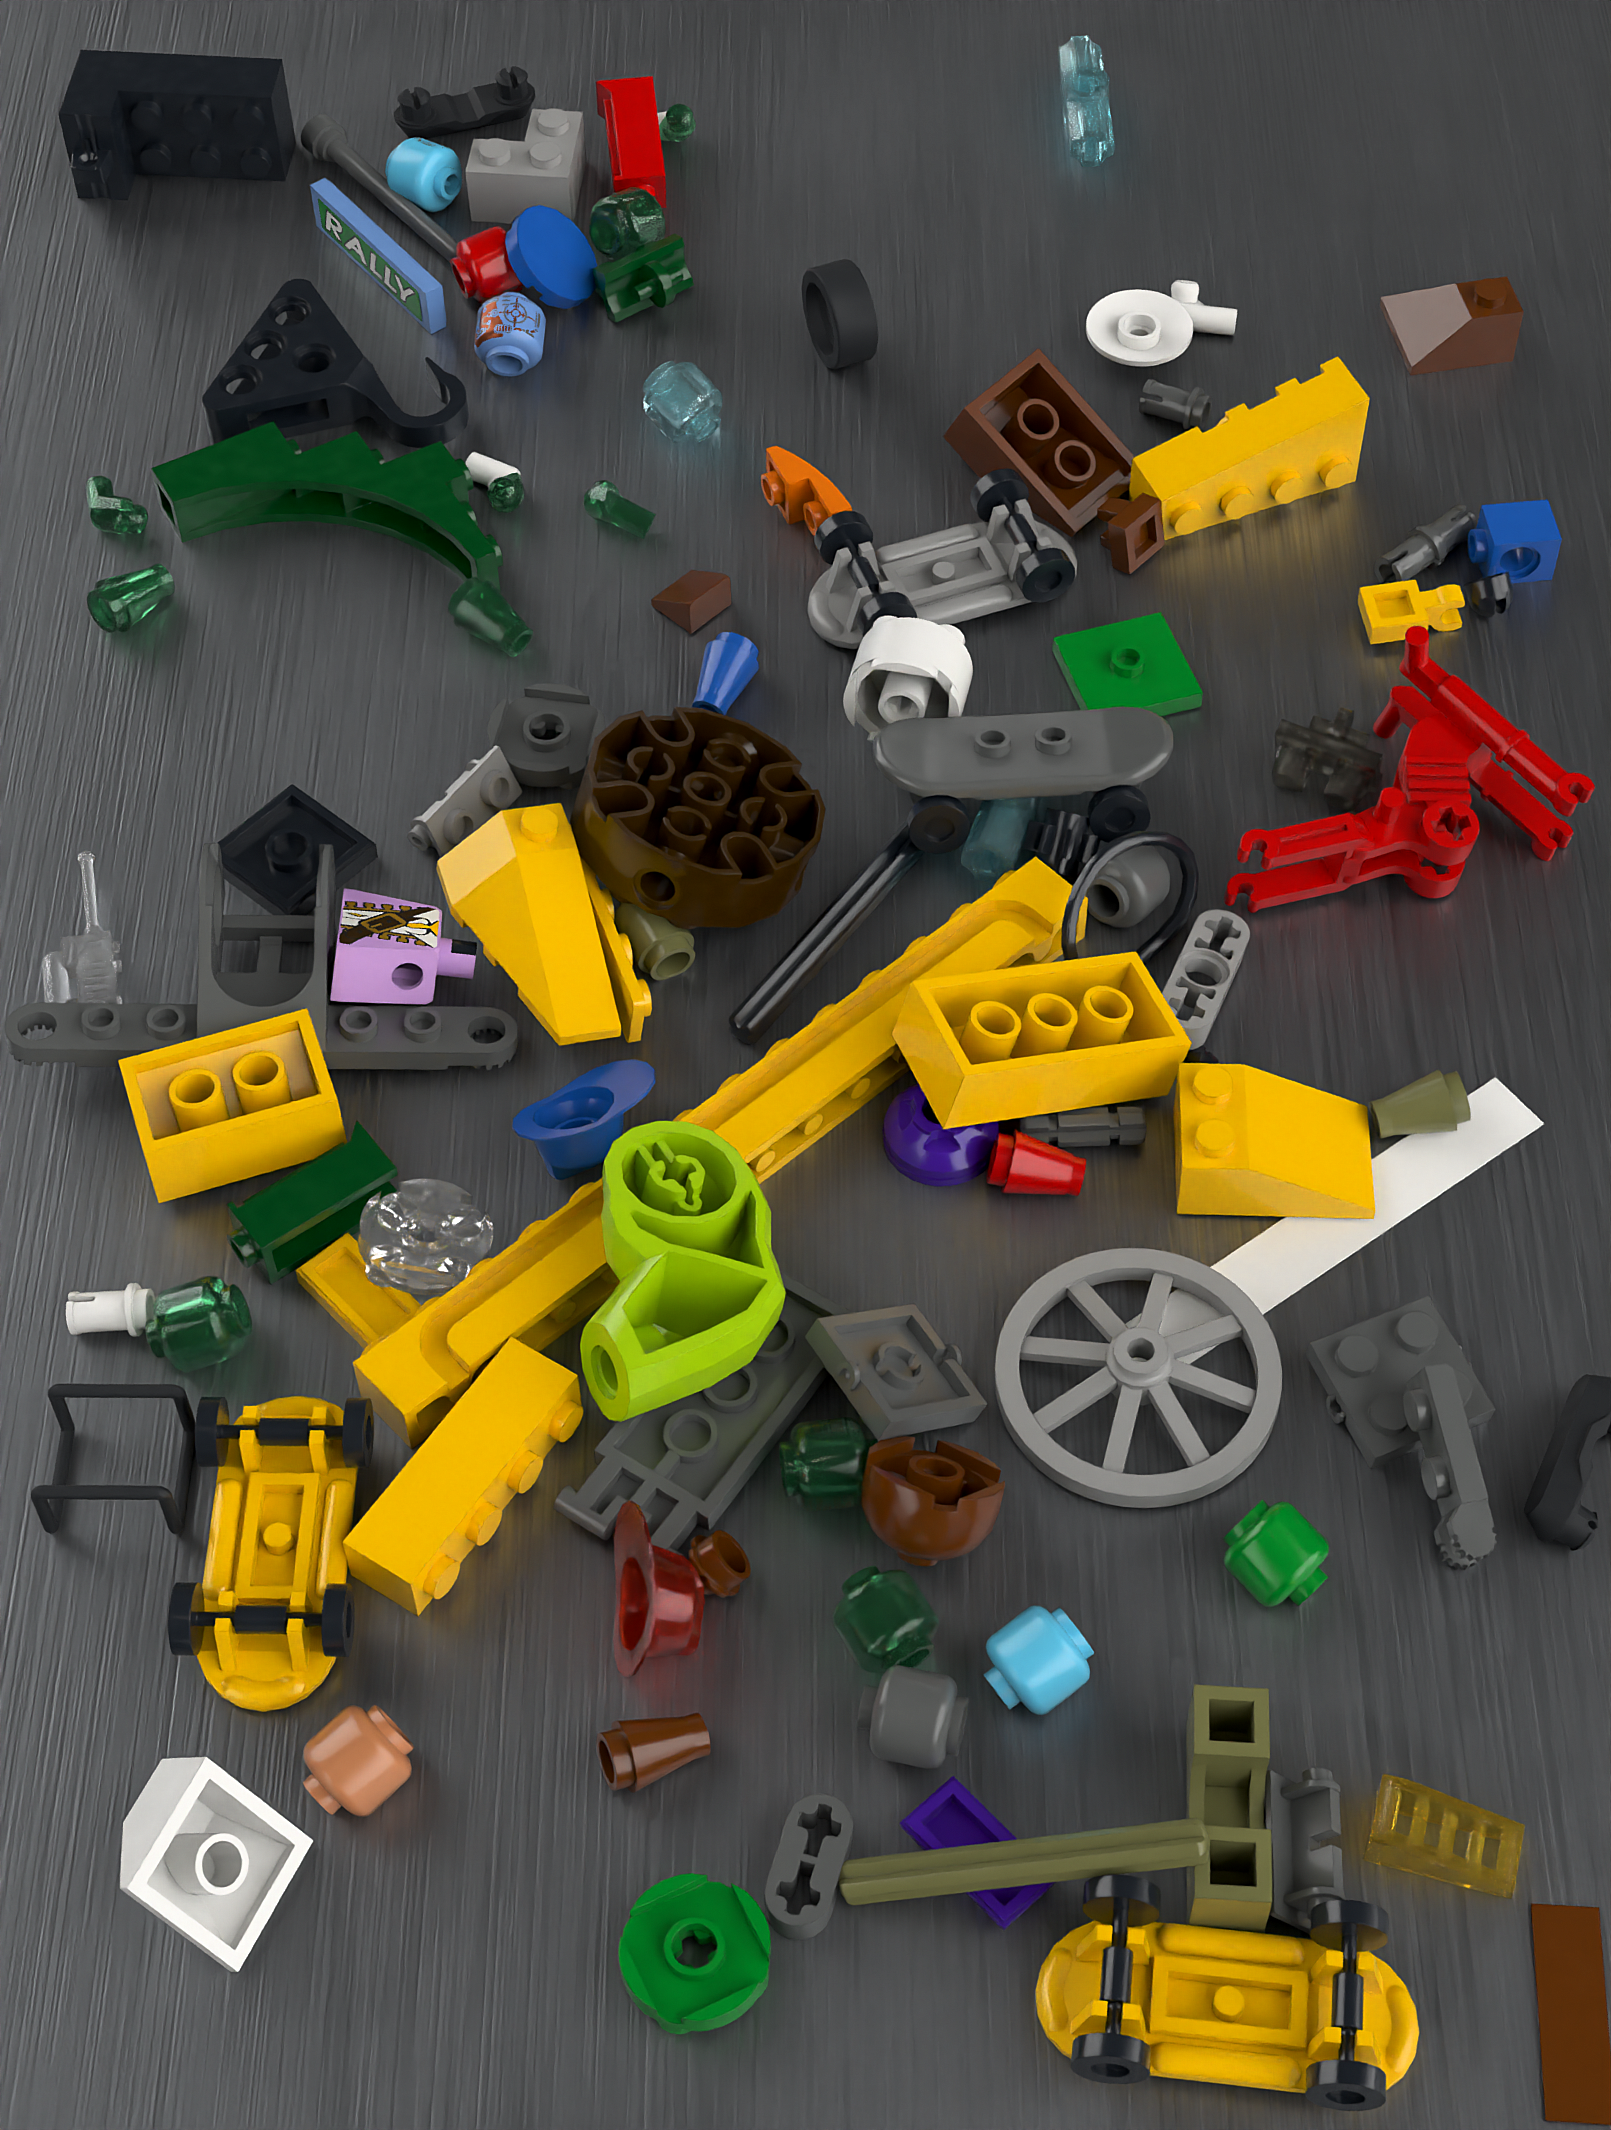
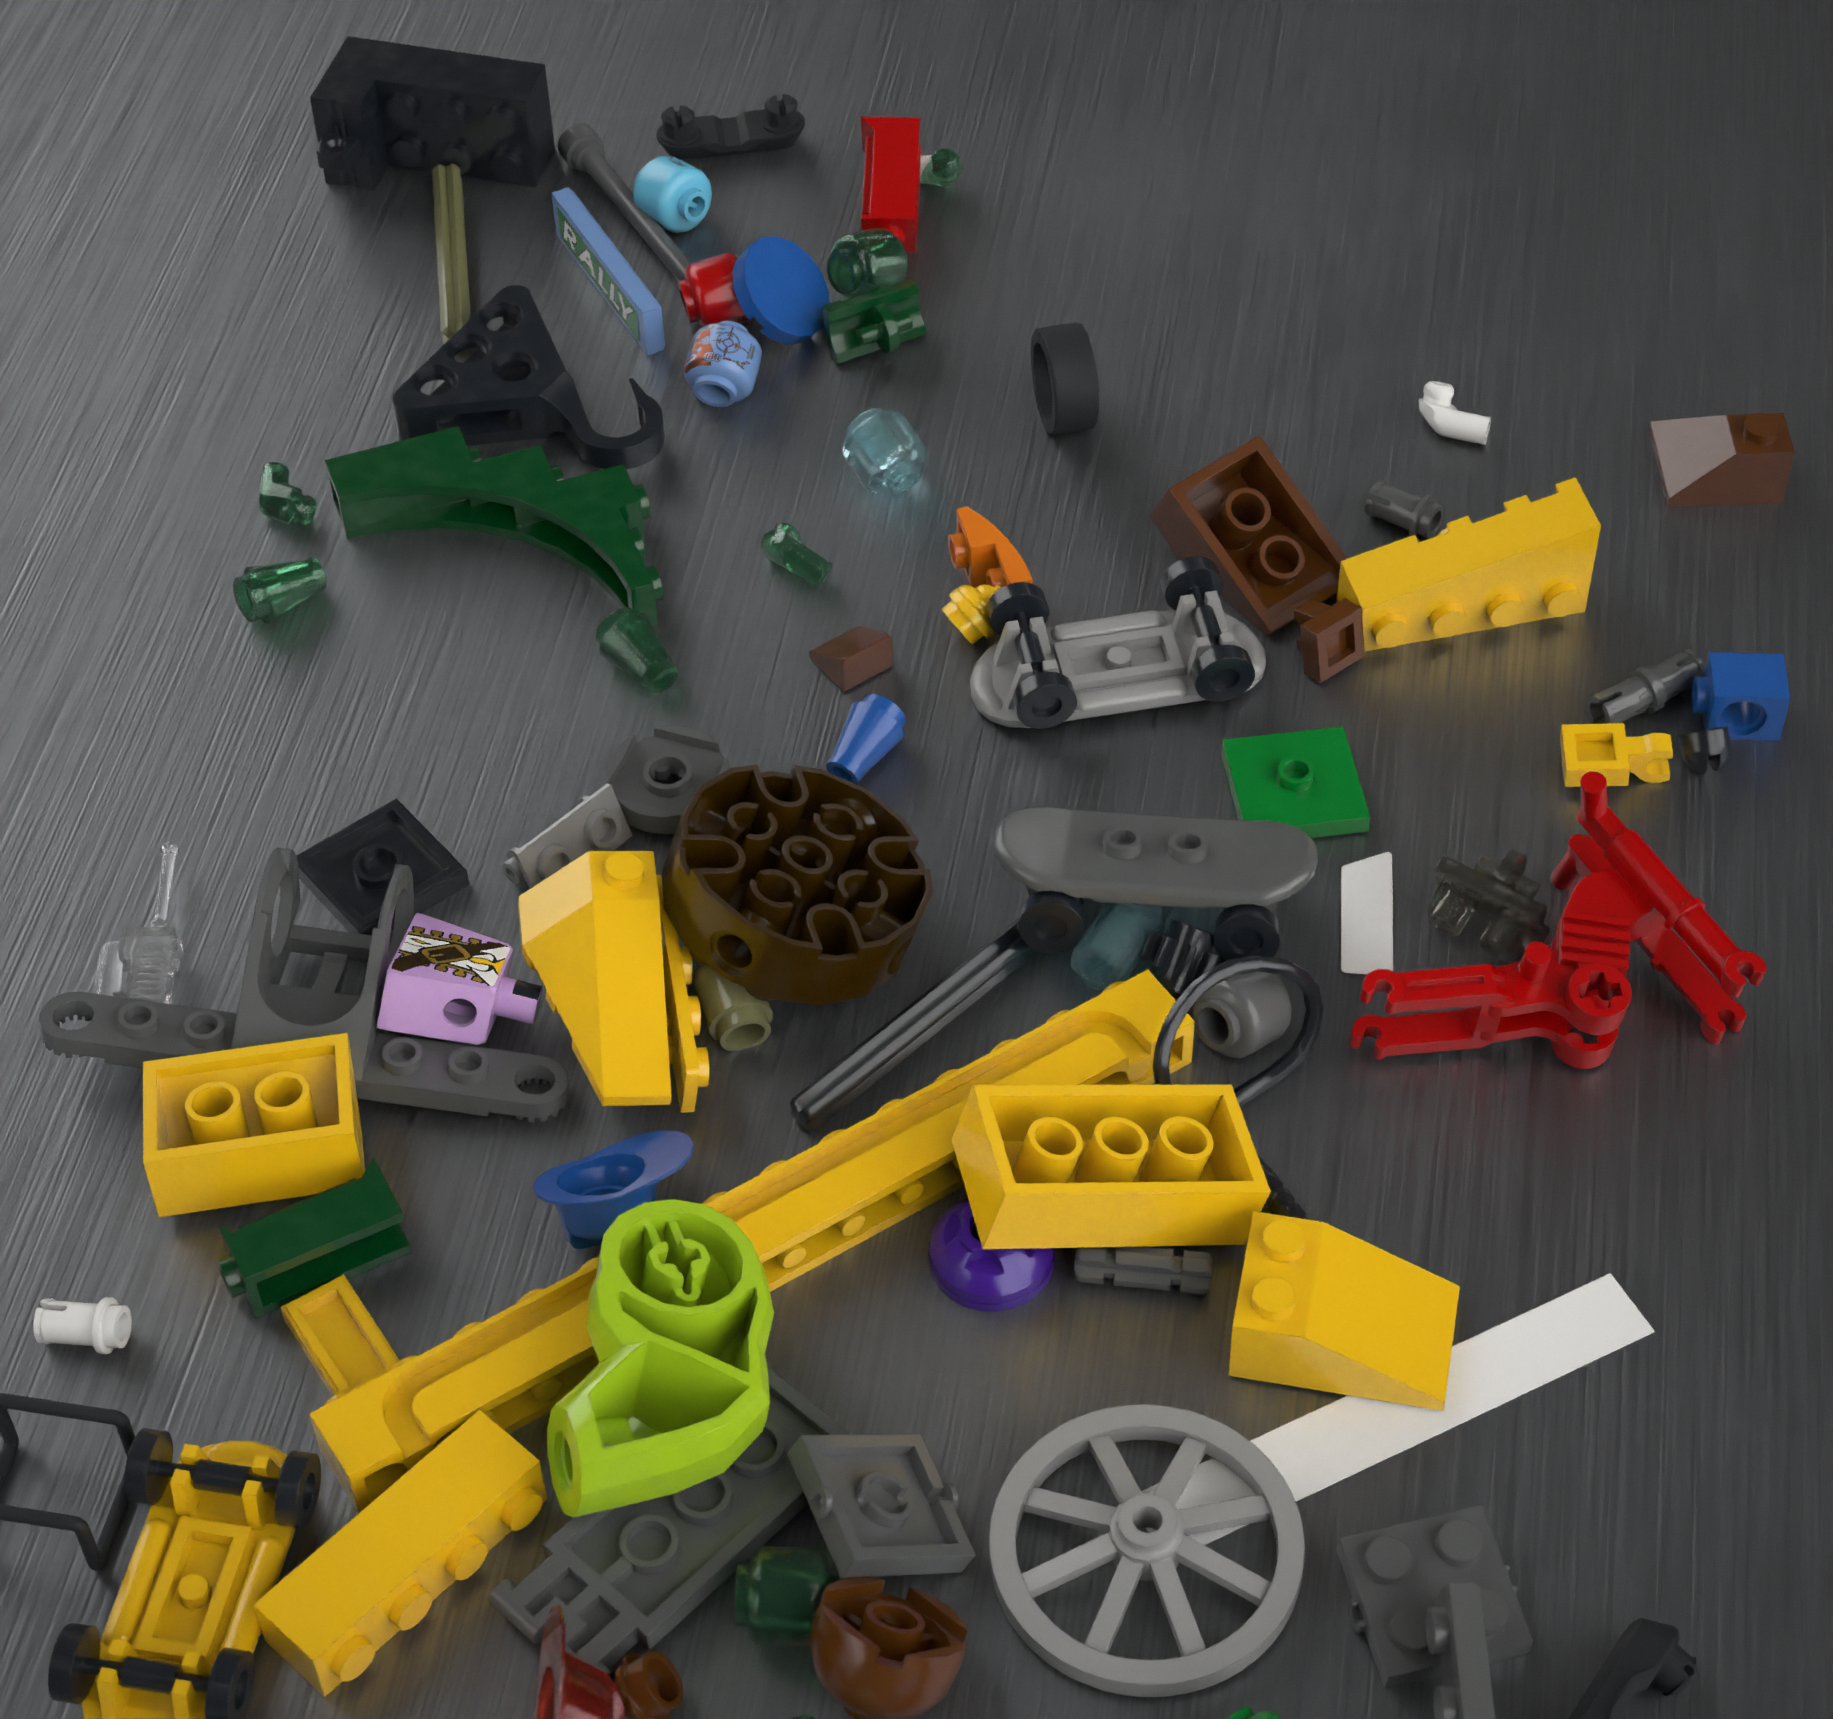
camera: 10 degrees right, 5 degrees down
clear green head [145,1275,252,1373] -> none
clear plate [358,1179,493,1297] -> none
light grey brick [465,108,587,224] -> none
arm [465,452,525,513] -> none
white brick [843,616,973,743] -> none
red cone [987,1130,1086,1196] -> none
clear light blue piece [1058,36,1115,167] -> none
white dish [1086,289,1193,366] -> none
light grey beam [1162,909,1250,1050] -> none
olive cone [1369,1069,1471,1139] -> none
none -> olive axle [432,163,471,344]
none -> yellow plate [941,584,1002,645]
none -> white sticker [1341,852,1393,974]

